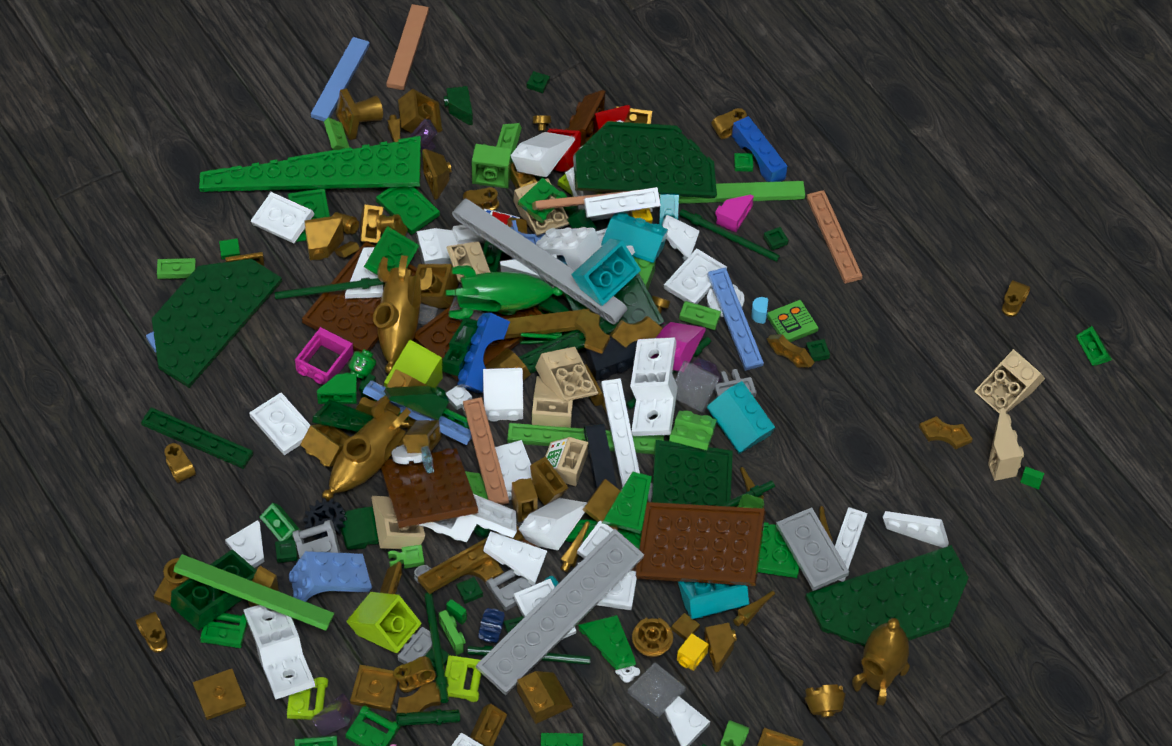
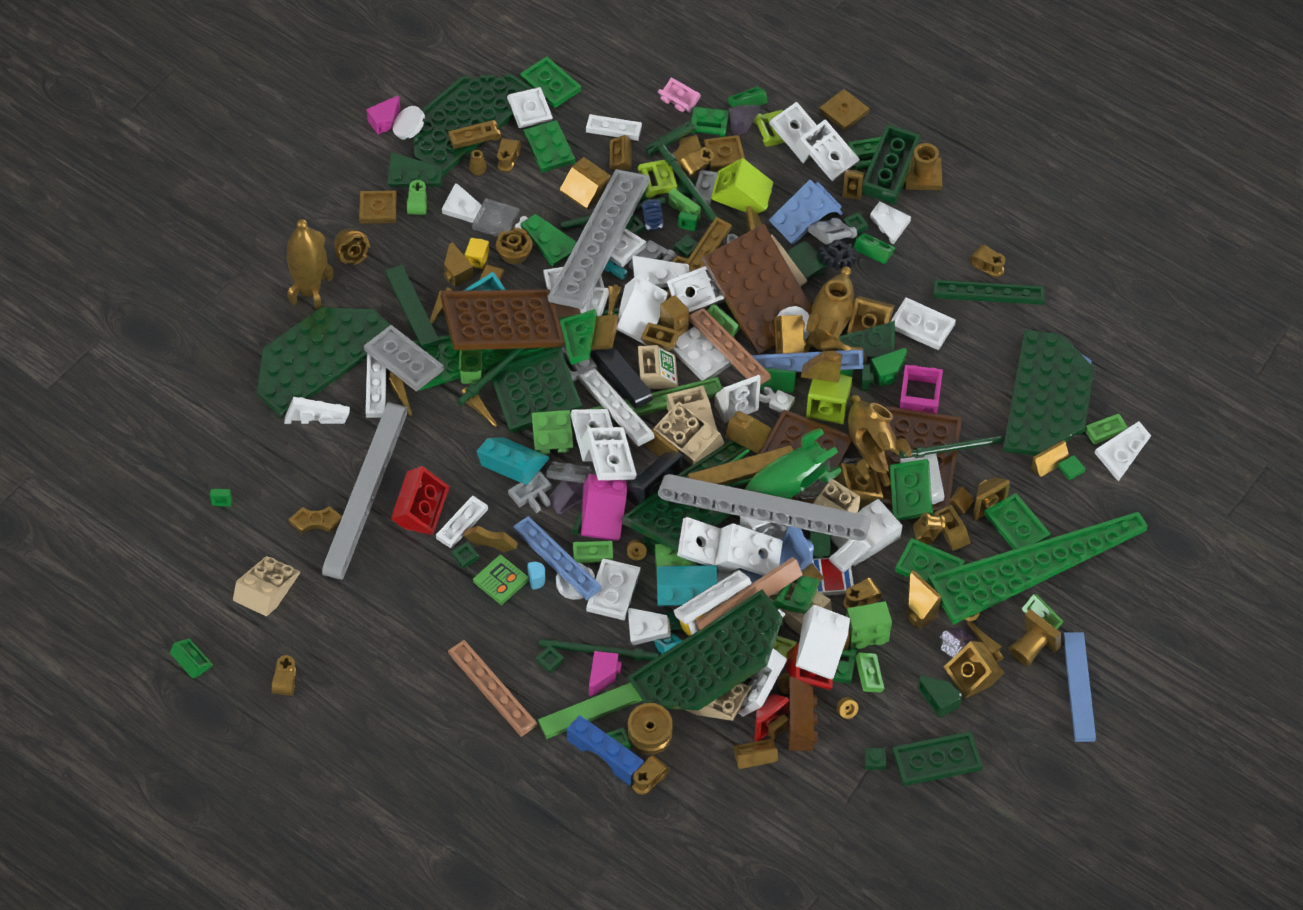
camera: 160 degrees right, 0 degrees up
pearl gold piece [136,612,168,653] -> none
bright green tile [173,554,334,631] -> none
white plate [250,192,314,243] -> none
pearl gold cone [333,212,359,234] -> none
green head [348,349,376,379] -> none
dark green slope [384,386,449,420] -> none
nougat tile [387,4,429,90] -> none
clear light blue tile [421,446,434,473] -> none
dark green slope [442,317,478,376] -> none
blue arch [457,313,510,393] -> none
teal slope [571,239,641,306] -> none
pearl gold tile [575,309,610,354] -> none
pearl gold tile [610,316,663,347] -> none
tan slope [988,407,1024,481] -> none
none -> light grey beam [322,402,407,580]
none -> dark green tile [385,265,440,349]
none -> red slope [391,466,450,535]
none -> white plate [436,496,488,549]
none -> pearl gold wheel [628,703,672,755]
none -> dark green plate [892,731,983,786]
none -> white wing [1094,421,1151,481]

